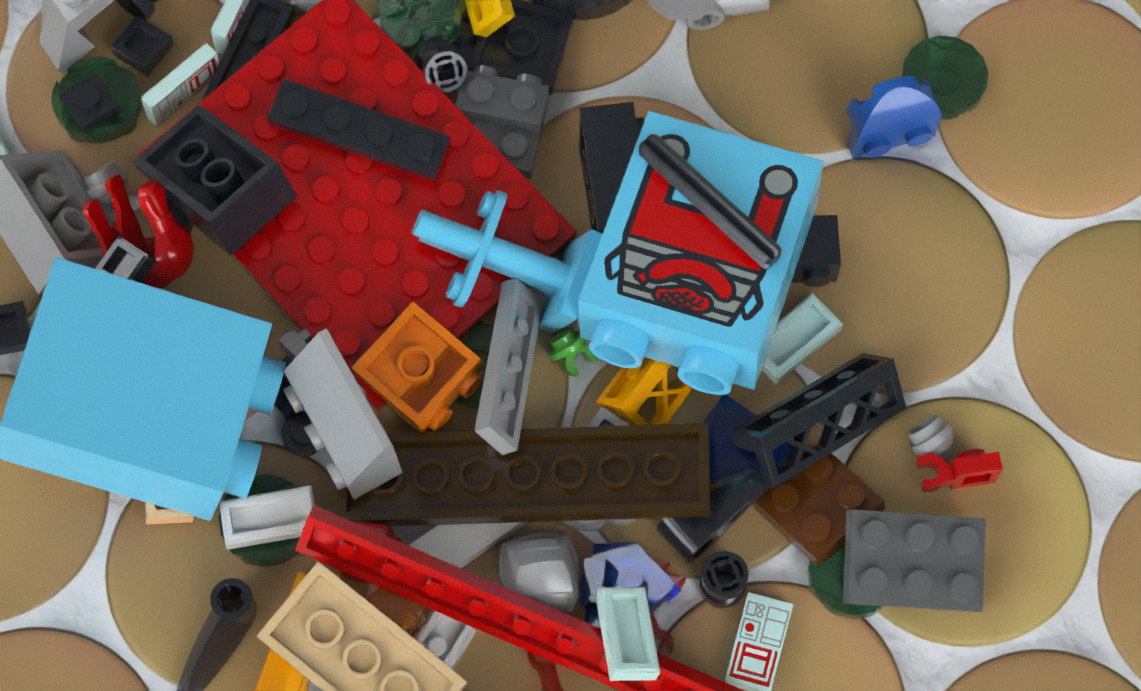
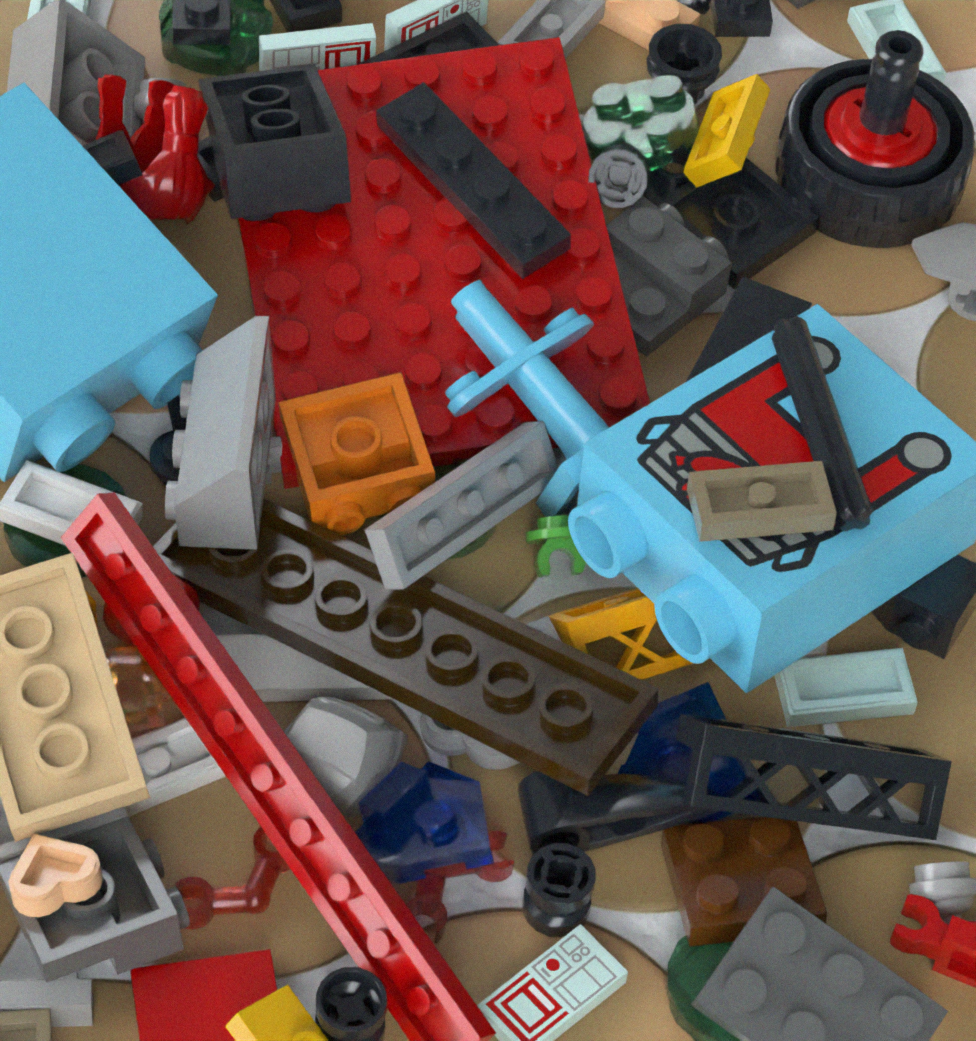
camera: 30 degrees right, 15 degrees down
light aqua tile [595,587,660,681] -> none
none -> dark tan plate [687,461,837,542]

